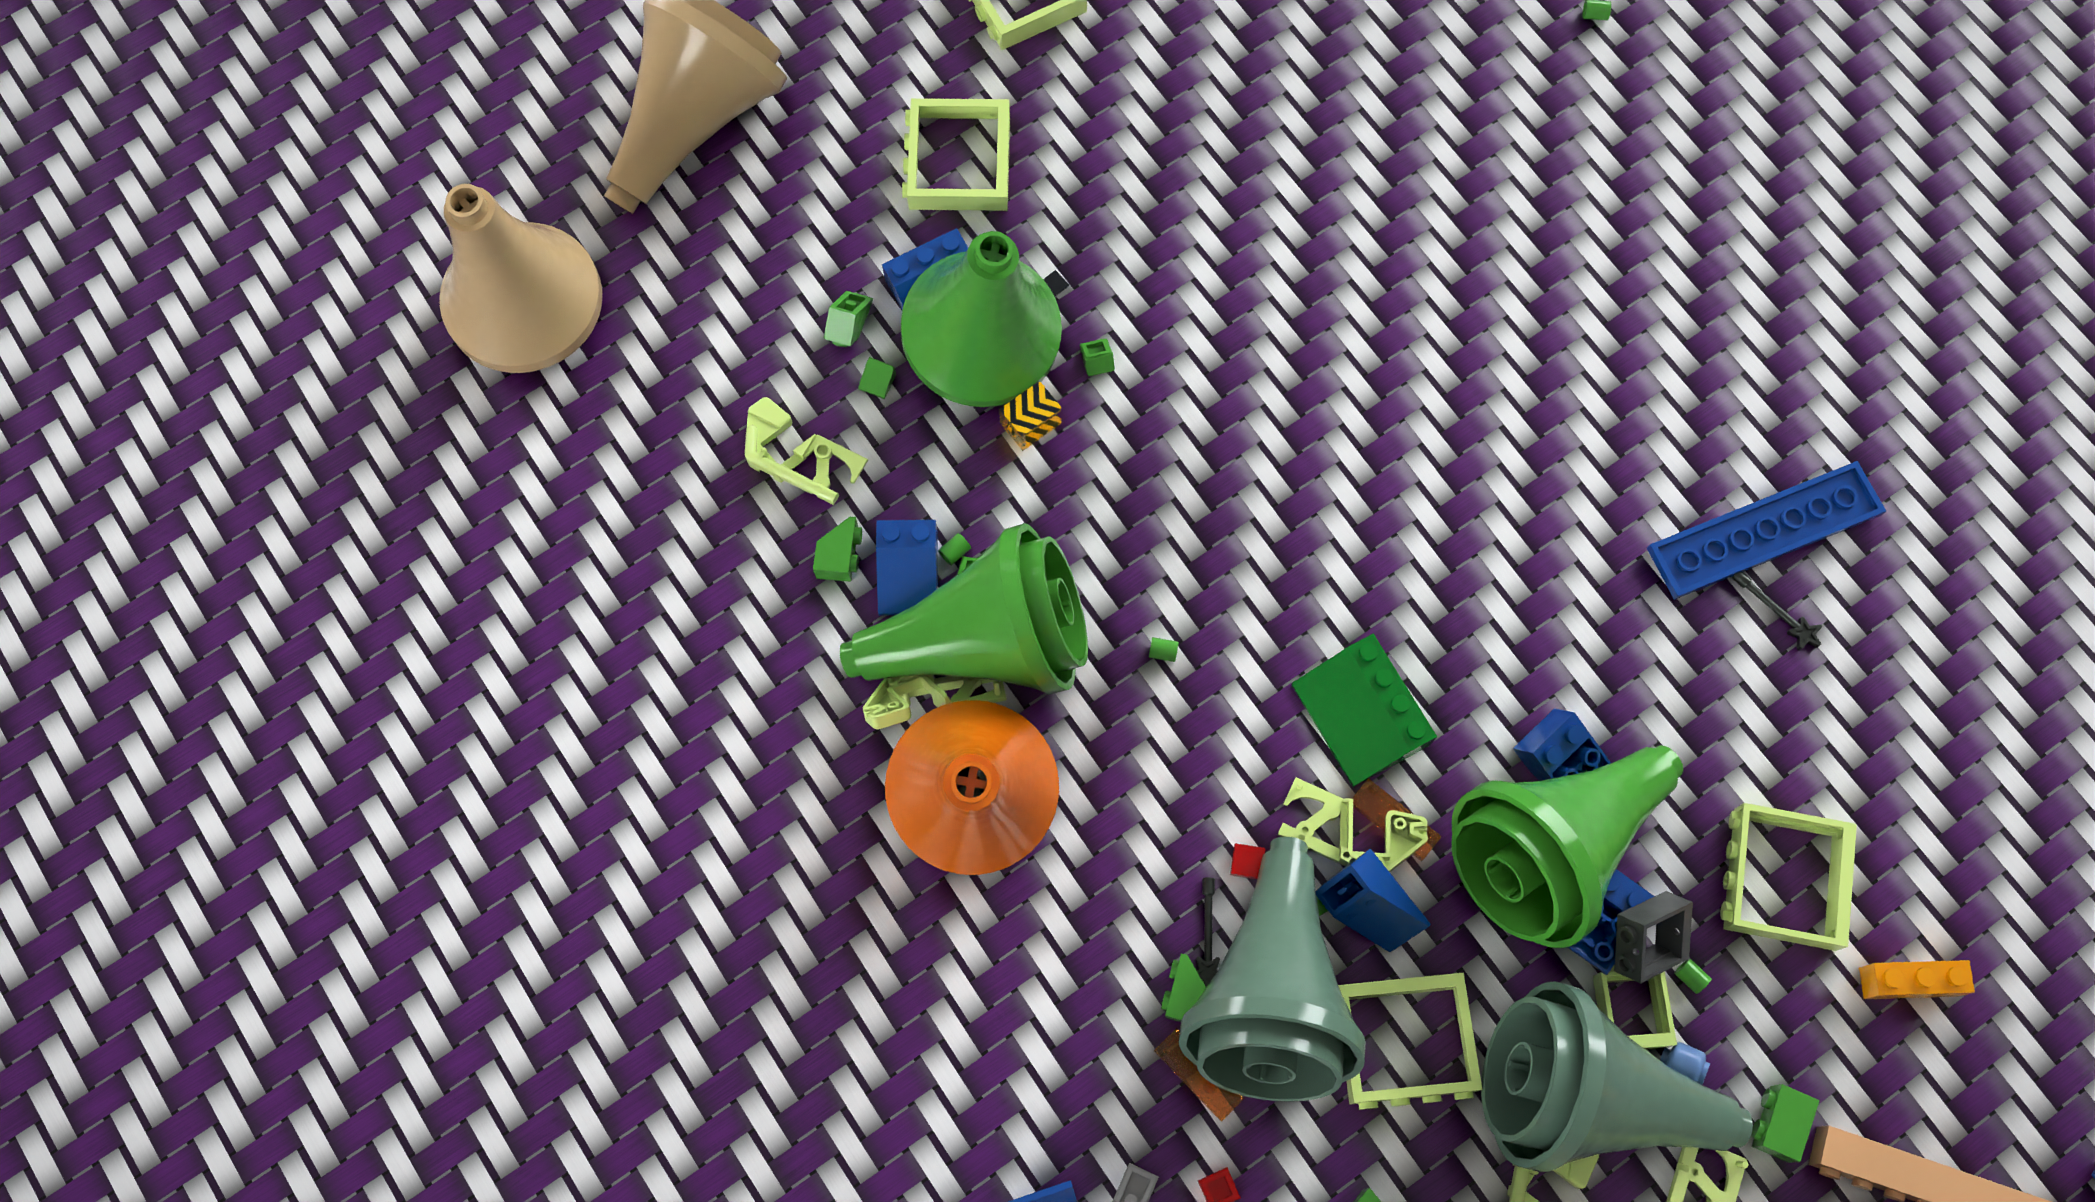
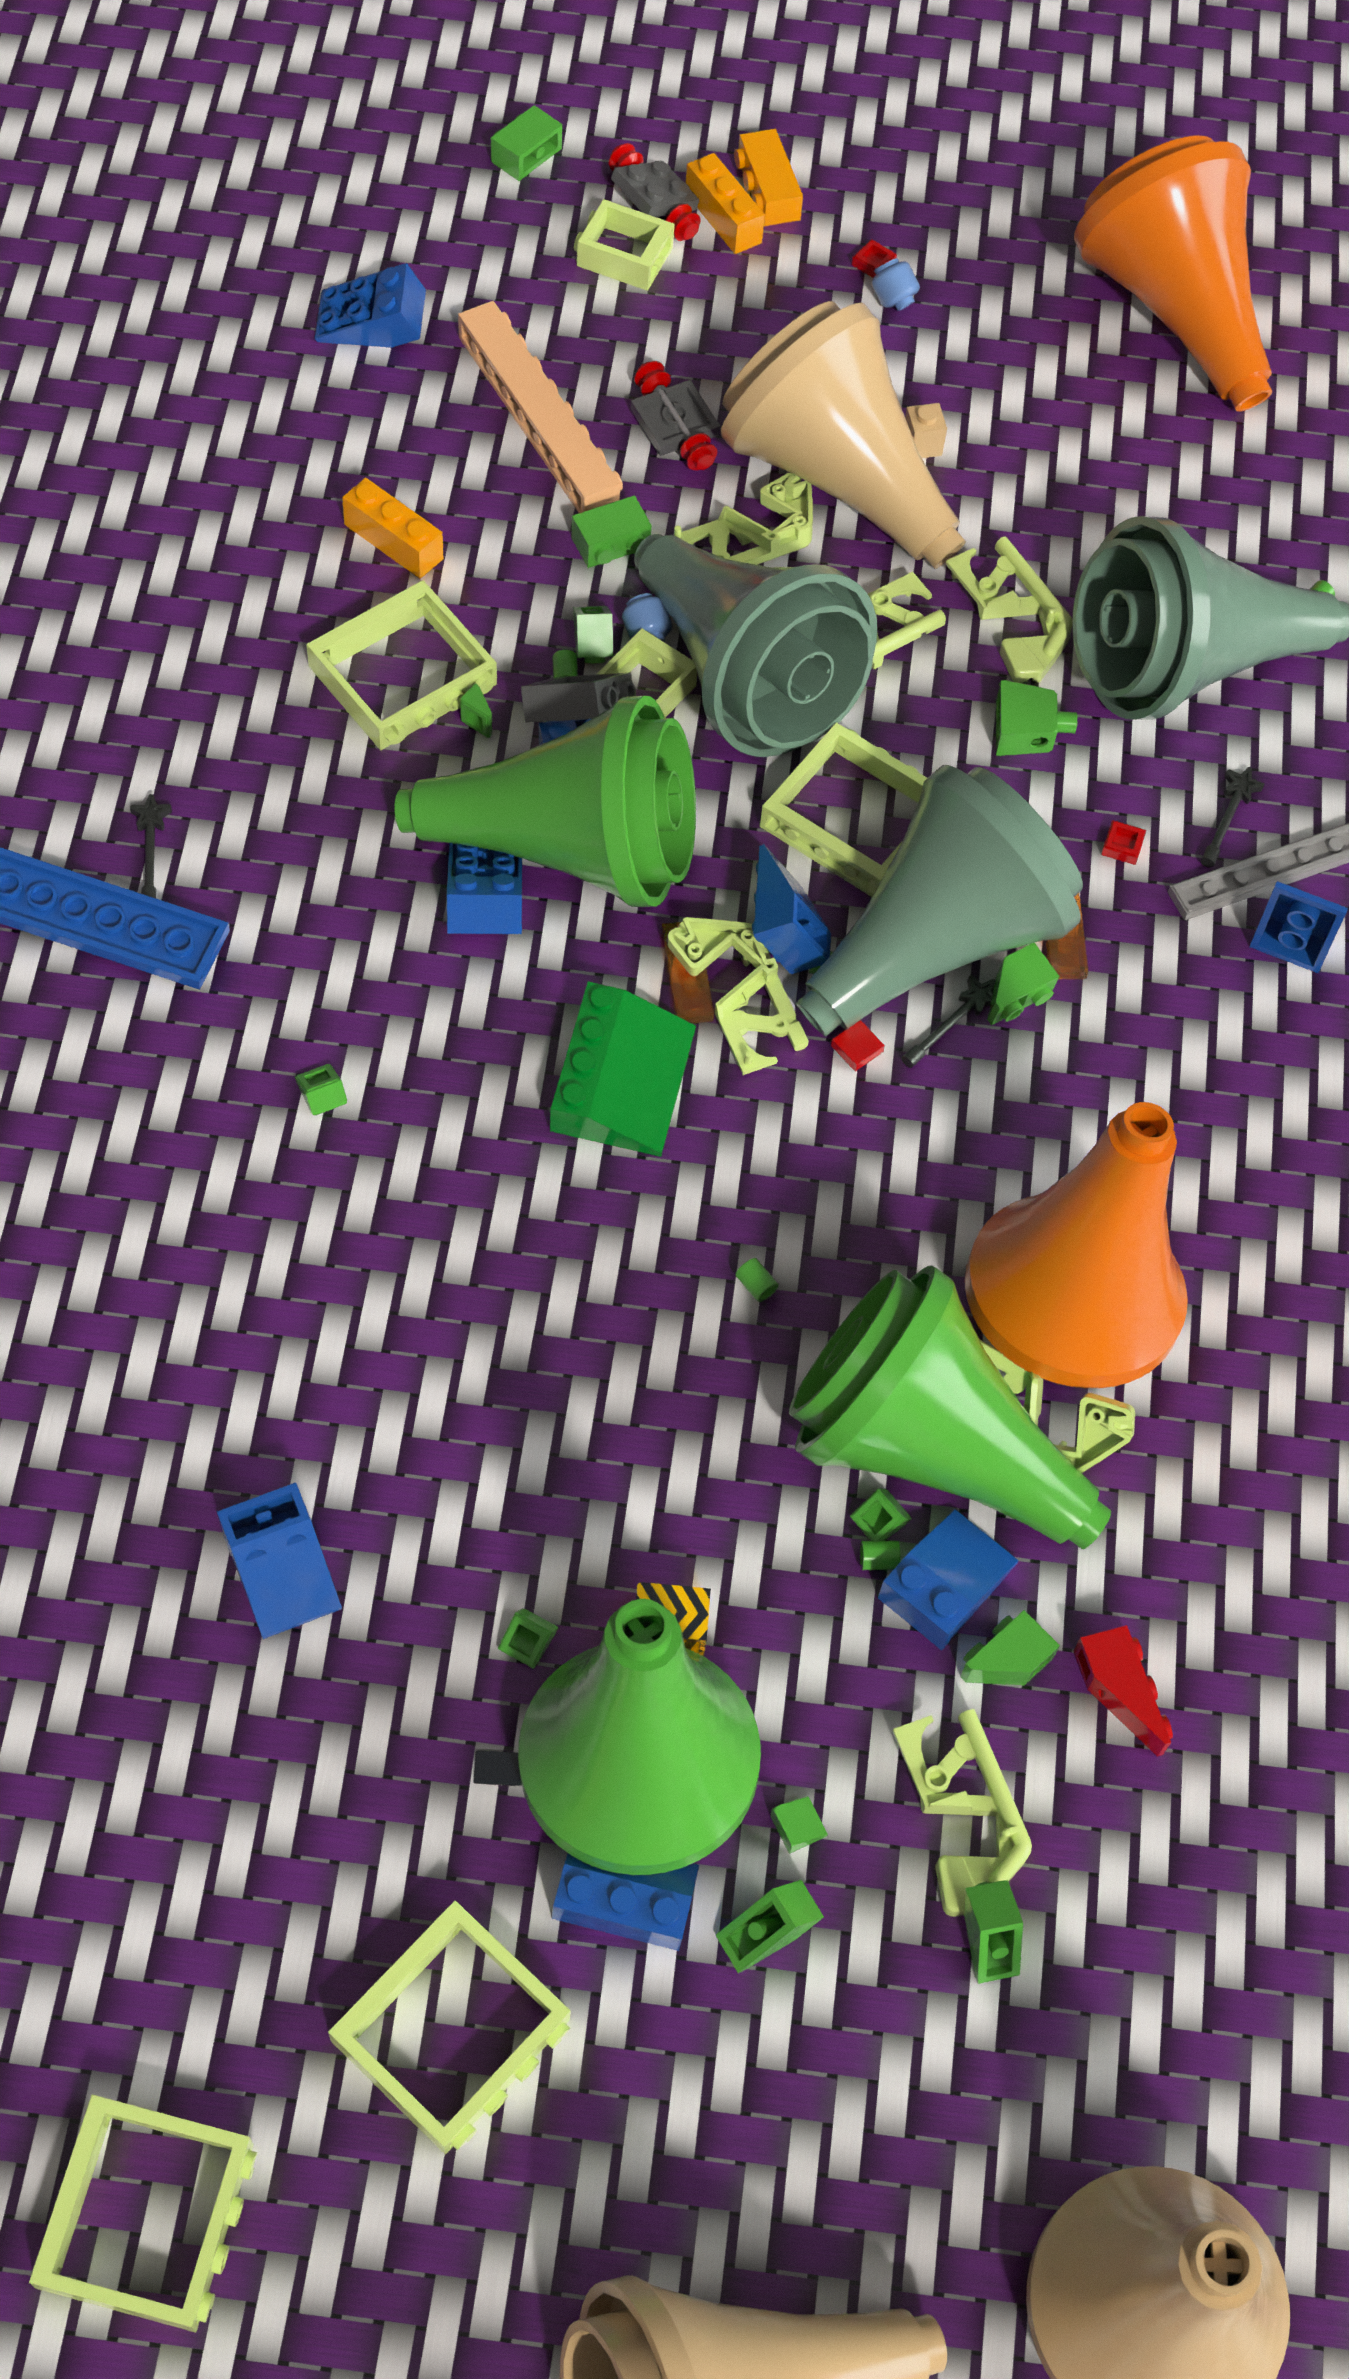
camera: 145 degrees left, 10 degrees down
none -> blue slope [217,1482,342,1639]
none -> bright green slope [295,1064,347,1115]
none -> bright green slope [460,684,492,738]
none -> slope [573,606,613,663]
none -> bright green slope [964,1880,1023,1984]
none -> red slope [1073,1625,1173,1757]

